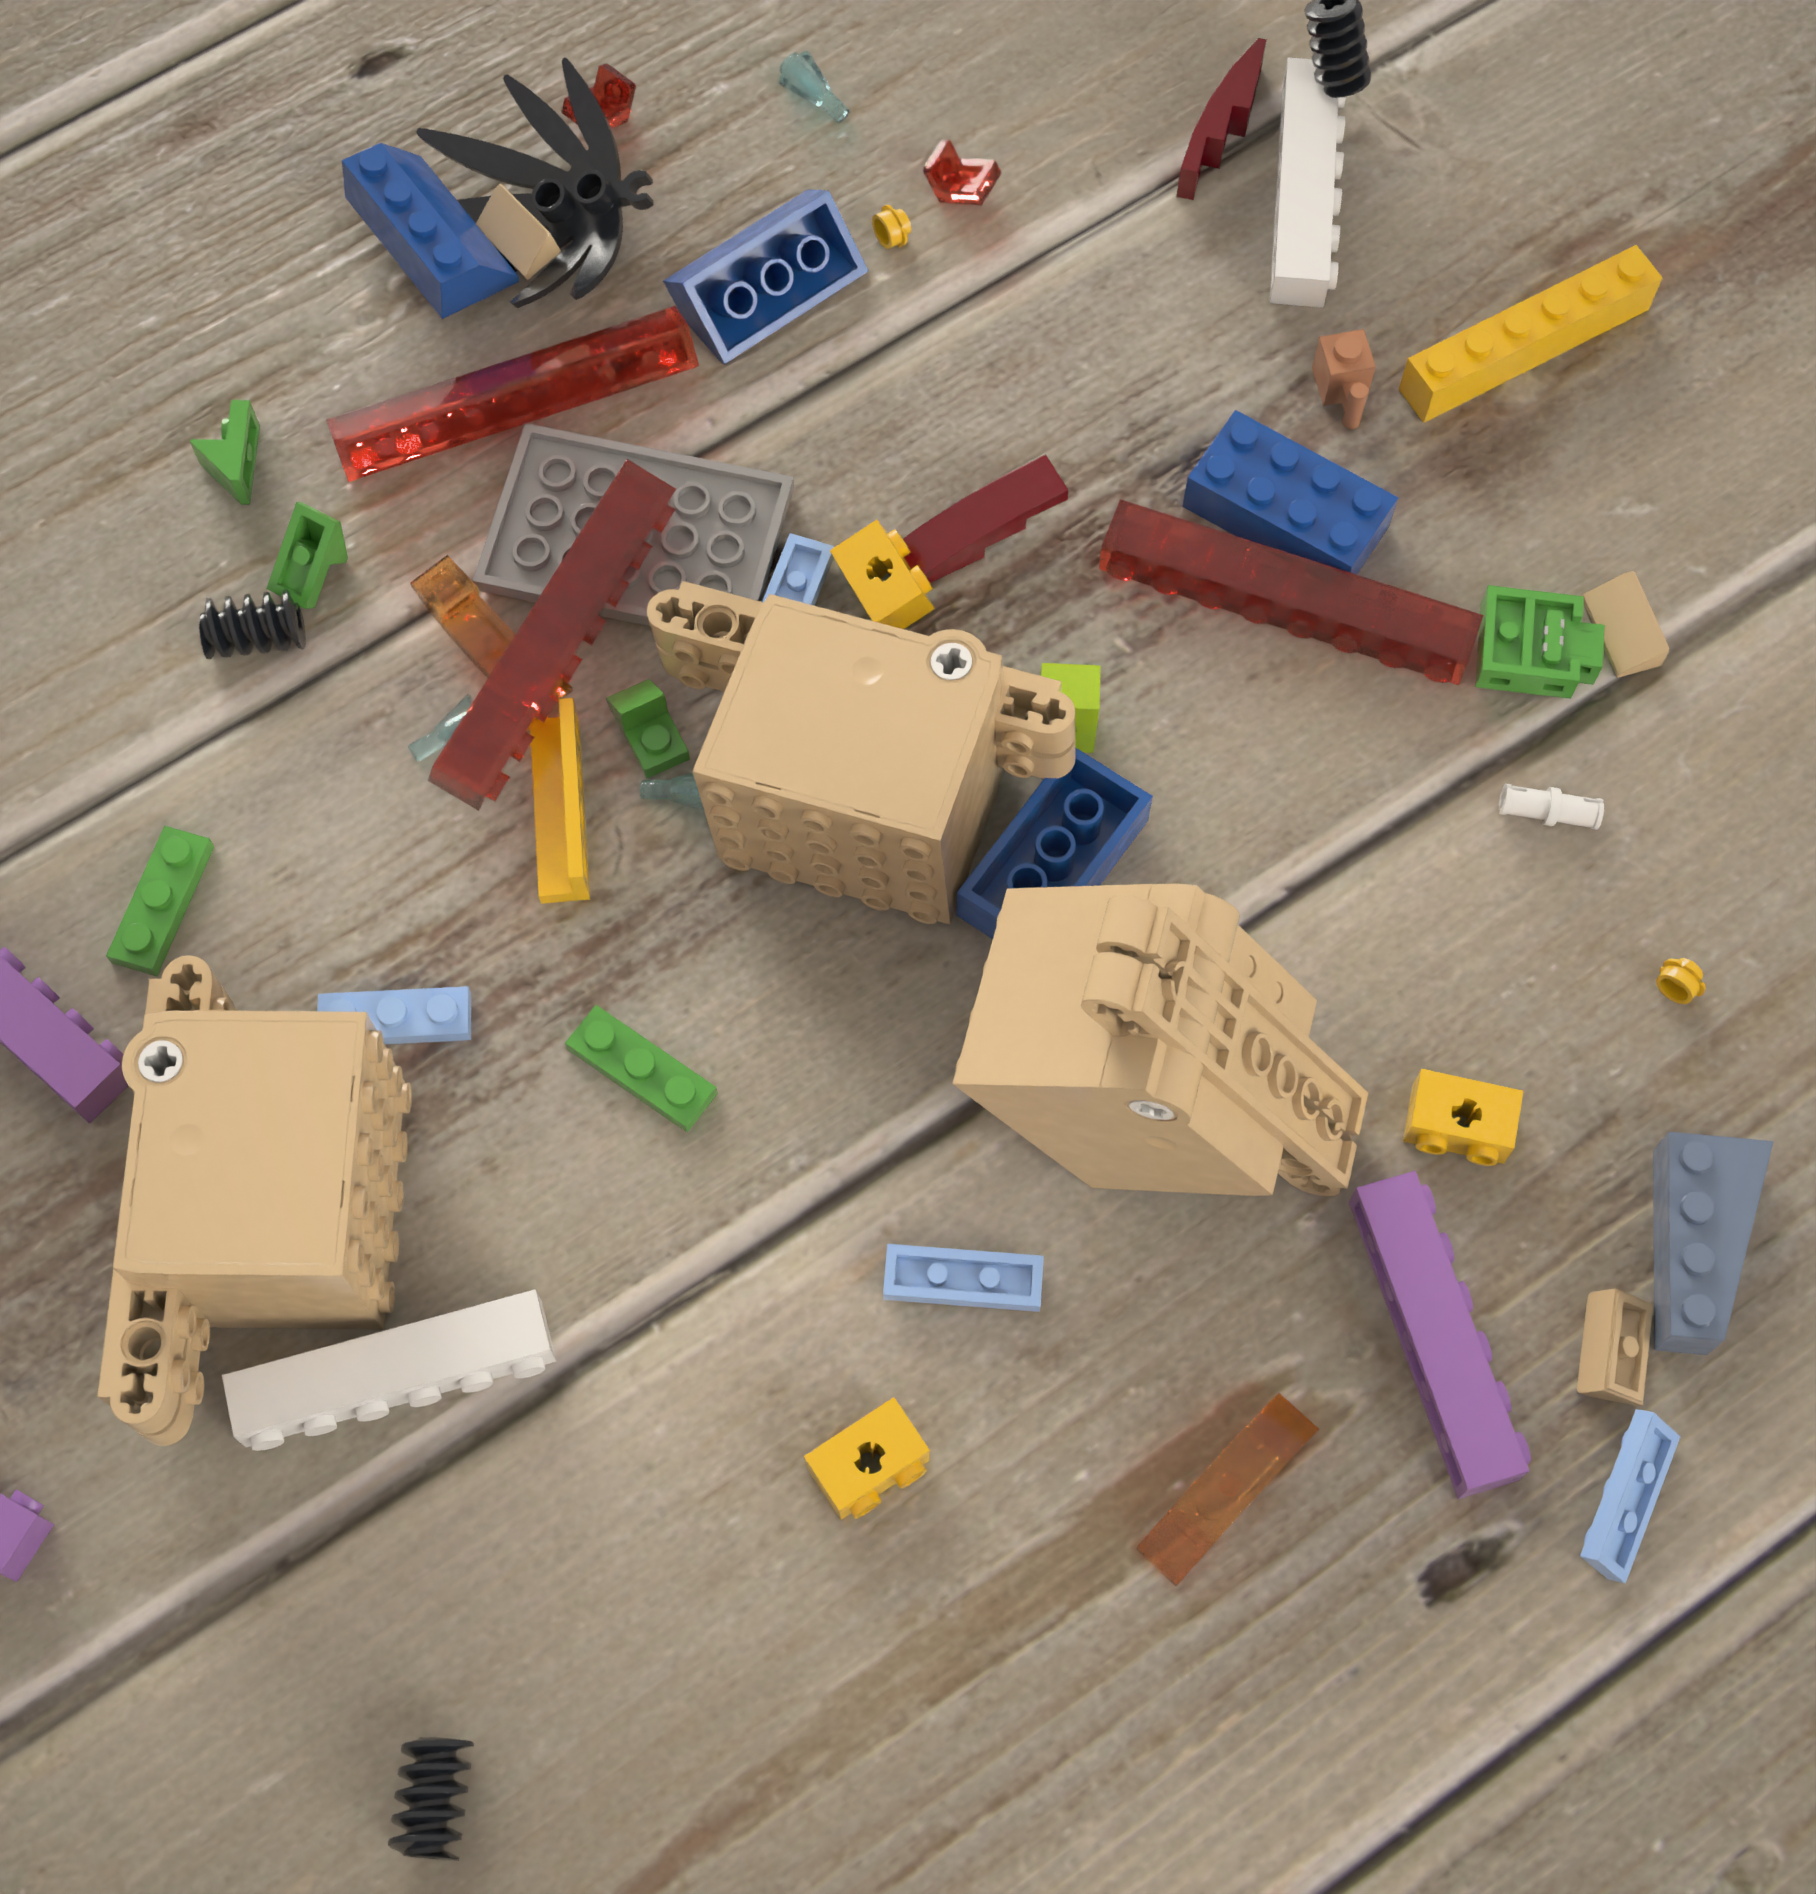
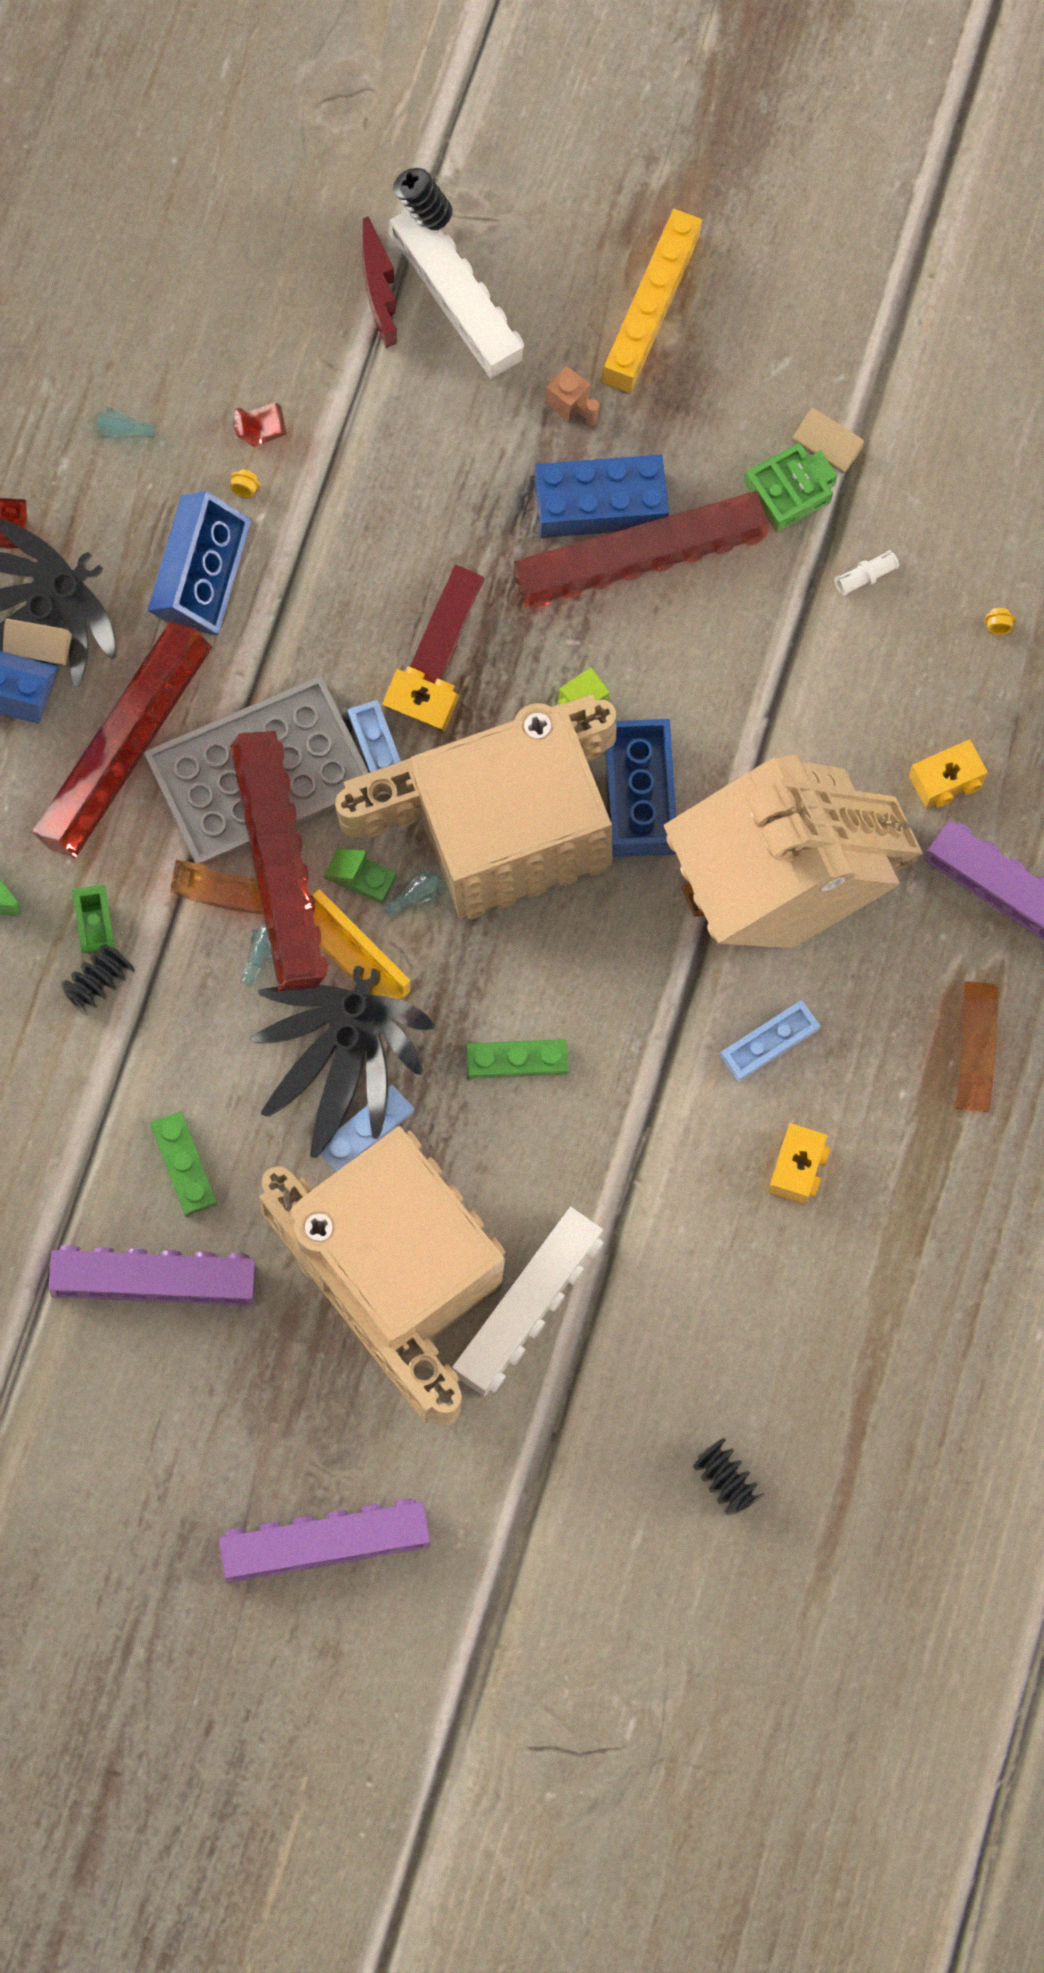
camera: 45 degrees left, 5 degrees up
none -> black plant [250,966,435,1158]

